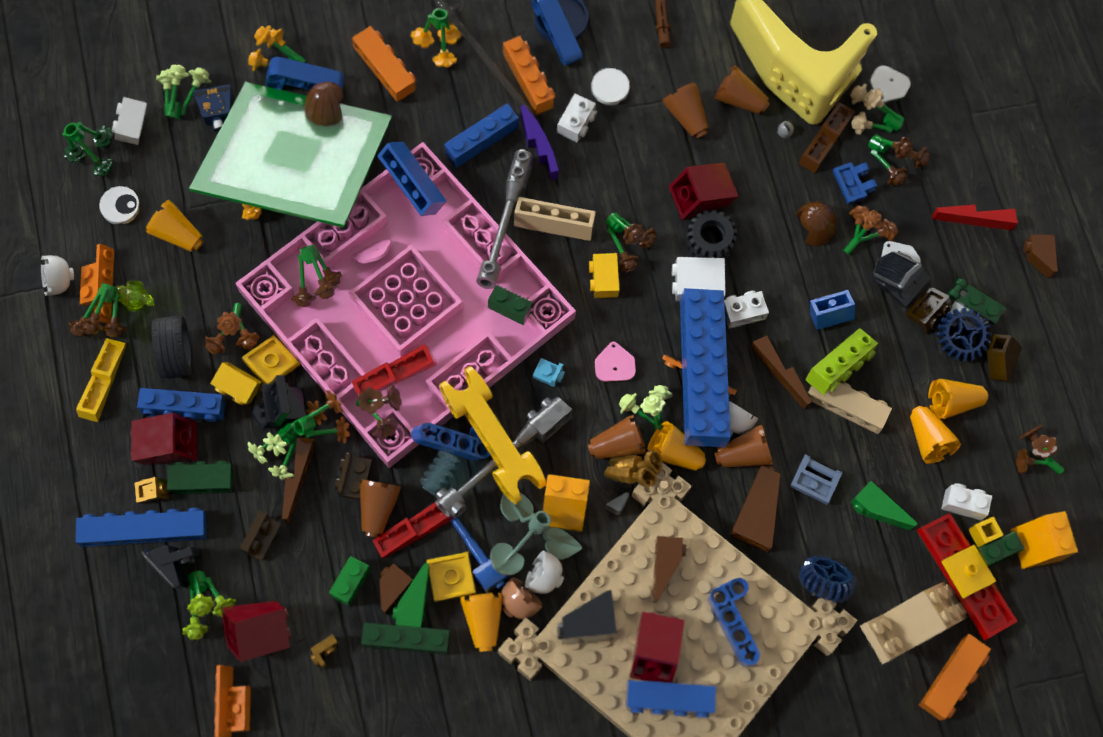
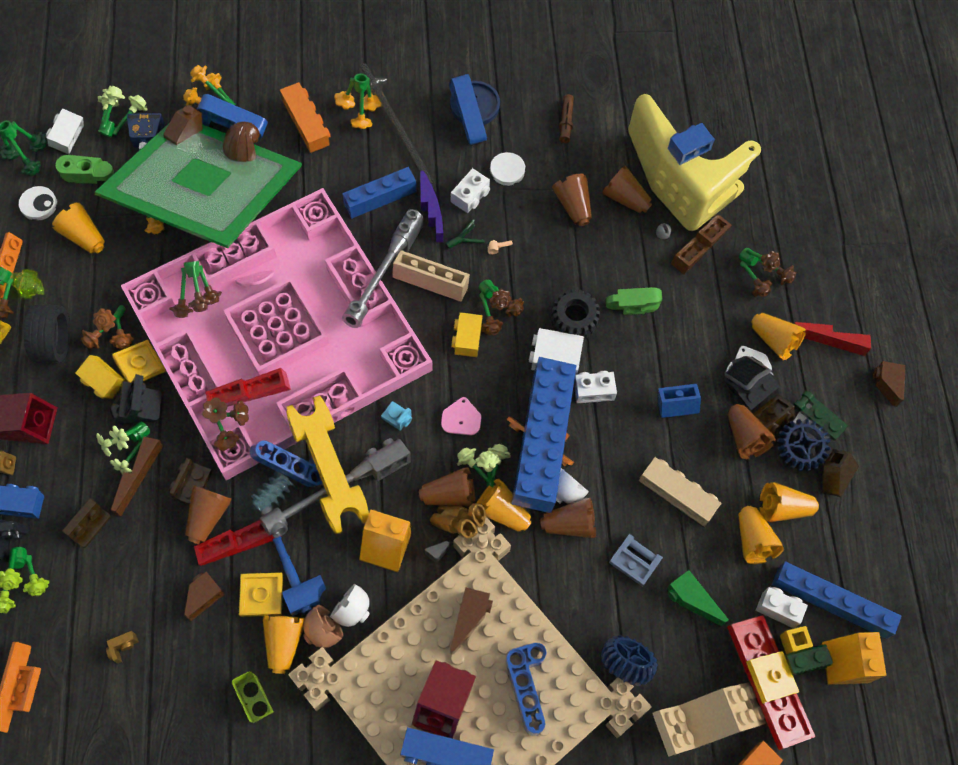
camera: 10 degrees right, 5 degrees down
blue brick [137,388,226,422] -> none
dark green brick [167,461,234,494] -> none
dark red slope [221,601,291,662] -> none
plant [293,390,350,443] -> none
green piece [329,556,371,607] -> none
dark green brick [361,623,450,655] -> none
blue brick [378,141,447,216] -> none
green slope [393,563,430,628] -> none
dark green brick [487,284,532,326] -> none
sand green plant [490,492,582,575] -> none
orange brick [503,36,555,115] -> none
black slope [556,590,617,645] -> none
dark red slope [669,163,738,220] -> none
reddish brown slope [730,465,780,553] -> none
reddish brown slope [750,336,812,409] -> none
reddish brown hair [795,201,837,246] -> none
lime brick [806,328,878,396] -> none
blue plate [833,162,877,205] -> none
dark orange plant [844,205,898,255] -> none
tan plant [850,84,904,135] -> none
white piece [870,66,910,102] -> none
reddish brown plant [1016,424,1064,474] -> none
none -> bright green piece [56,155,114,184]
none -> reddish brown slope [163,105,202,145]
none -> lime piece [232,672,274,723]
none -> dark green plant [446,219,485,249]
none -> light nougat hand [488,240,512,254]
none -> bright green piece [606,288,662,314]
none -> blue brick [668,123,715,165]
none -> dark orange cone [728,404,776,459]
none -> light orange cone [751,313,806,360]
none -> blue brick [772,561,901,639]

